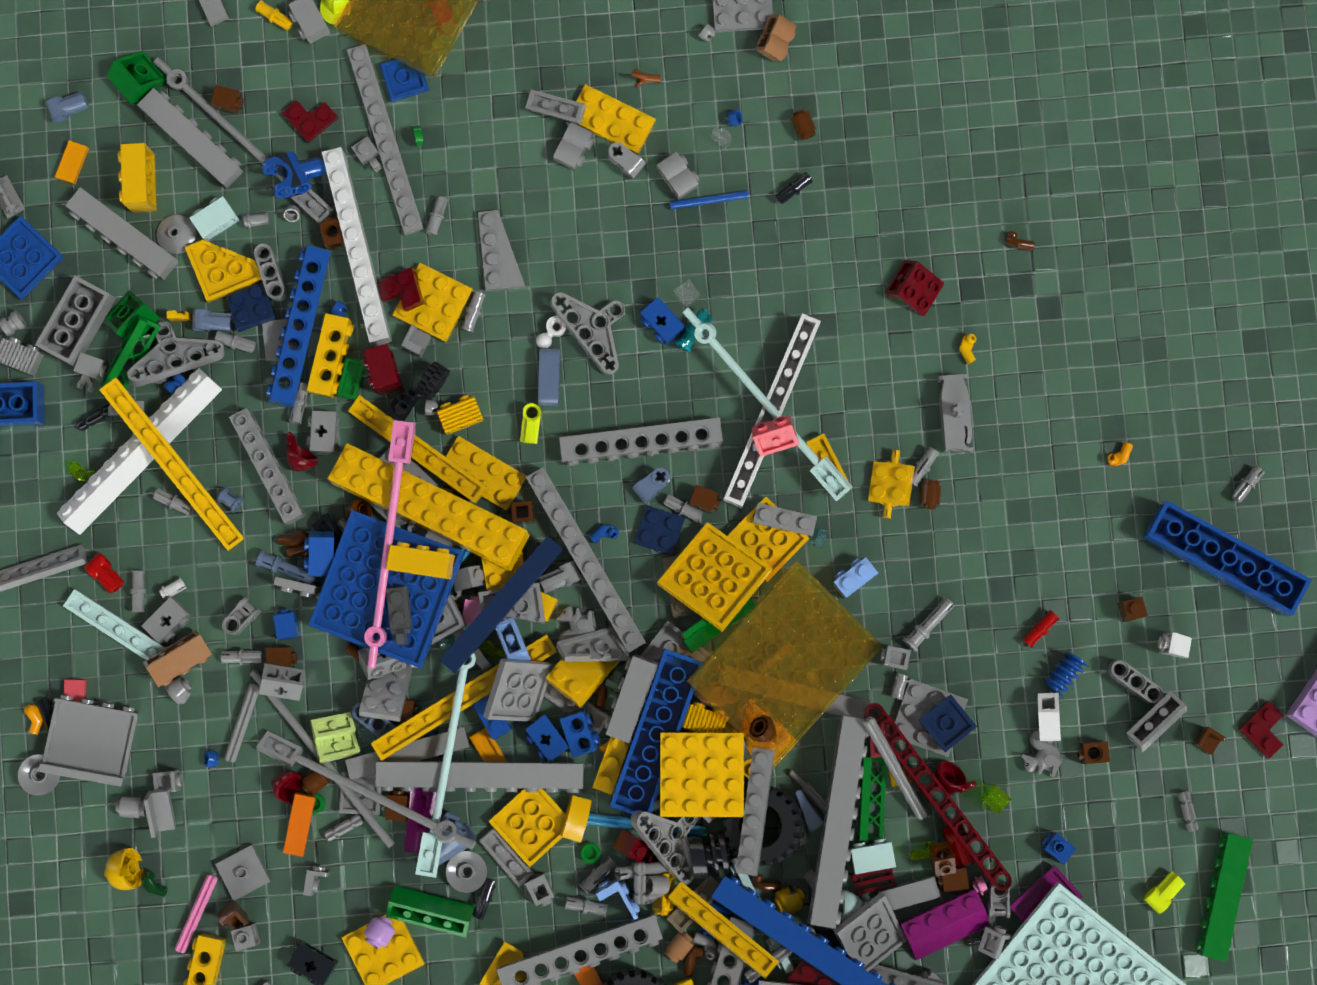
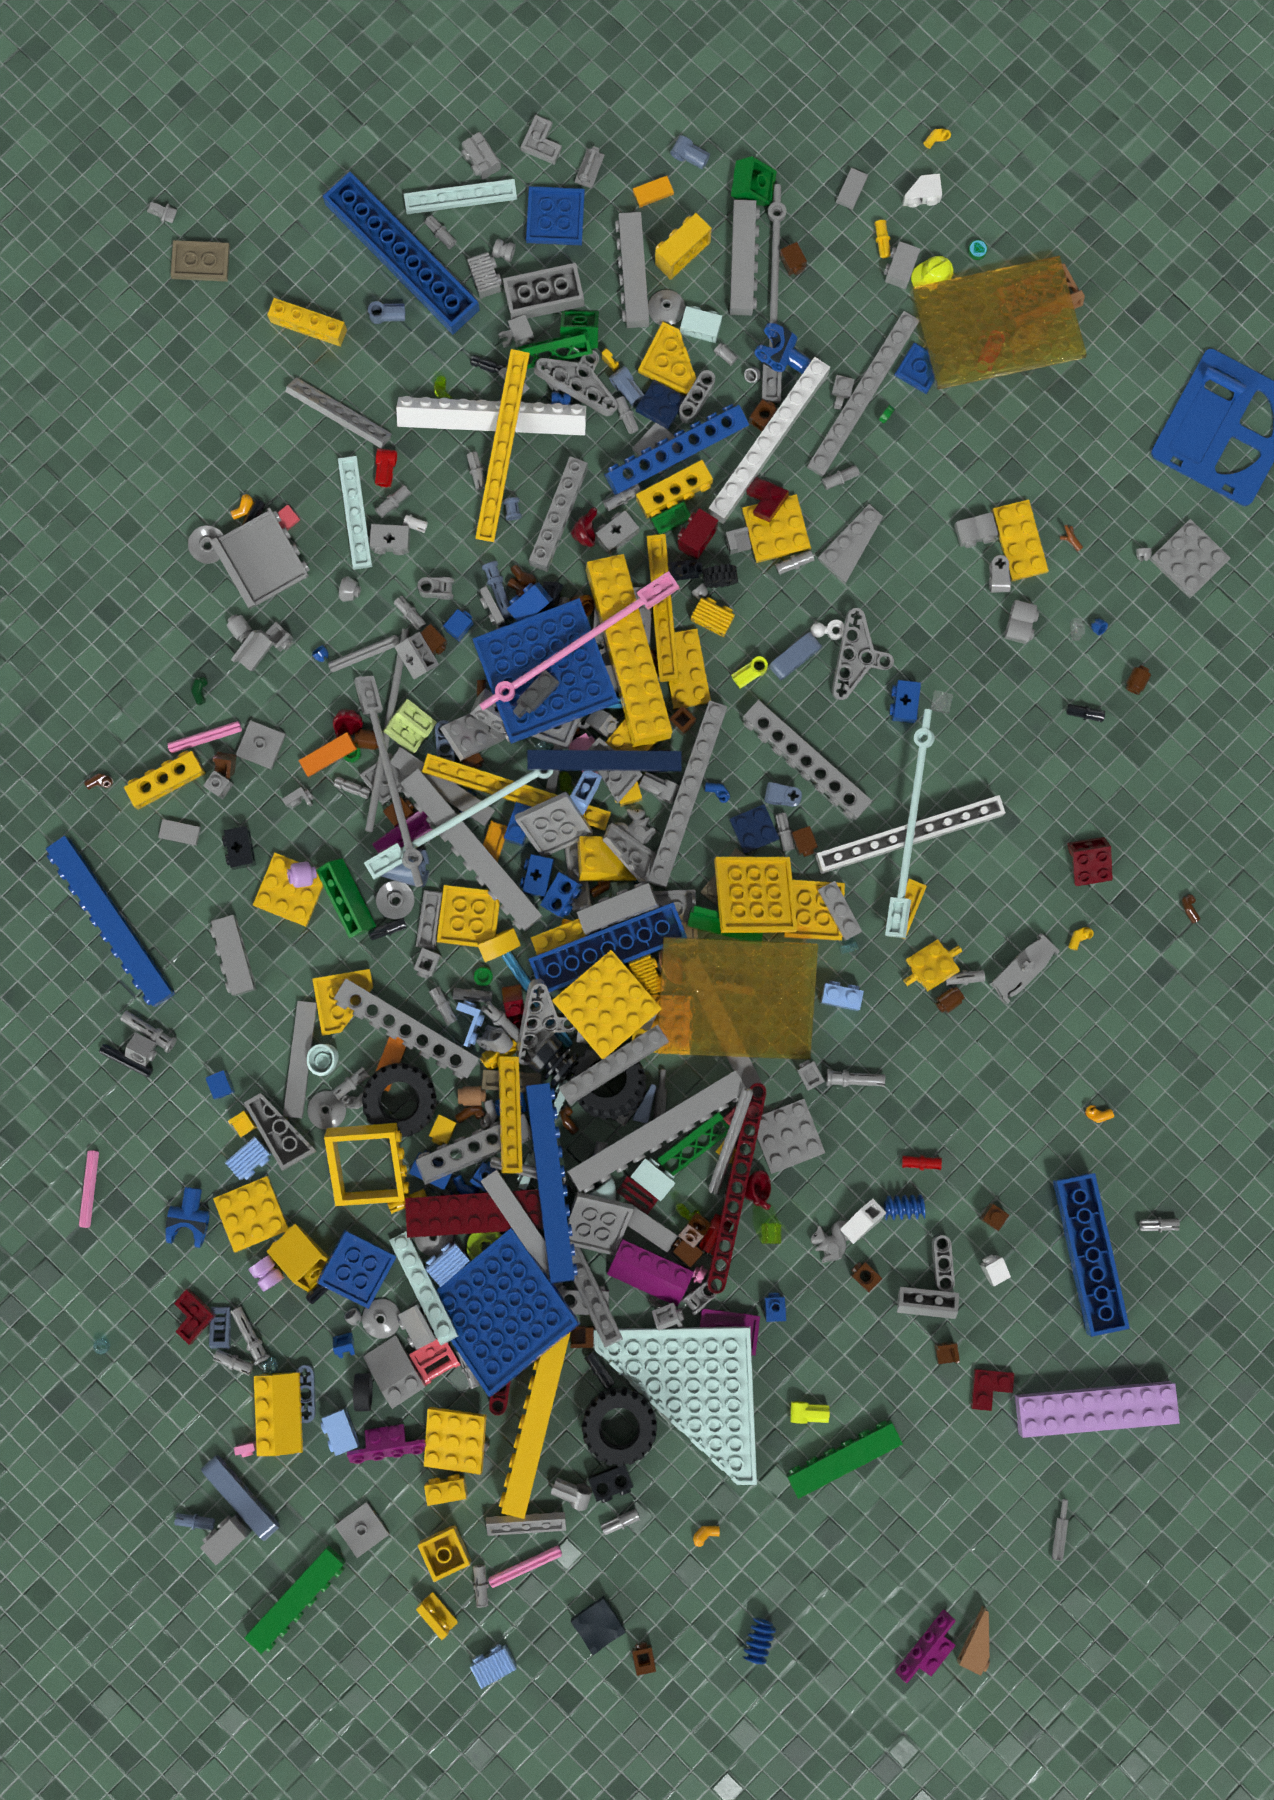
camera: 45 degrees right, 0 degrees up
yellow cylinder [104,848,144,890] -> none
medium nougat brick [142,630,212,687] -> none
dark red plate [282,100,338,143] -> none
blue hinge [330,300,347,317] -> none
yellow brick [386,542,455,580] -> none
light grey plate [525,89,586,125] -> none
light grey axle [634,862,646,904] -> none
blue bar [669,190,749,210] -> none
teal piece [675,308,713,353] -> none
reddish brown cone [749,715,776,743] -> none
coral bracket [752,415,799,457] -> none
medium nougat brick [756,14,796,62] -> none
yellow head [773,885,805,915] -> none
light grey pin [890,673,909,700] -> none
dark blue plate [919,694,977,752] -> none
light grey axle [1178,791,1199,832] -> none

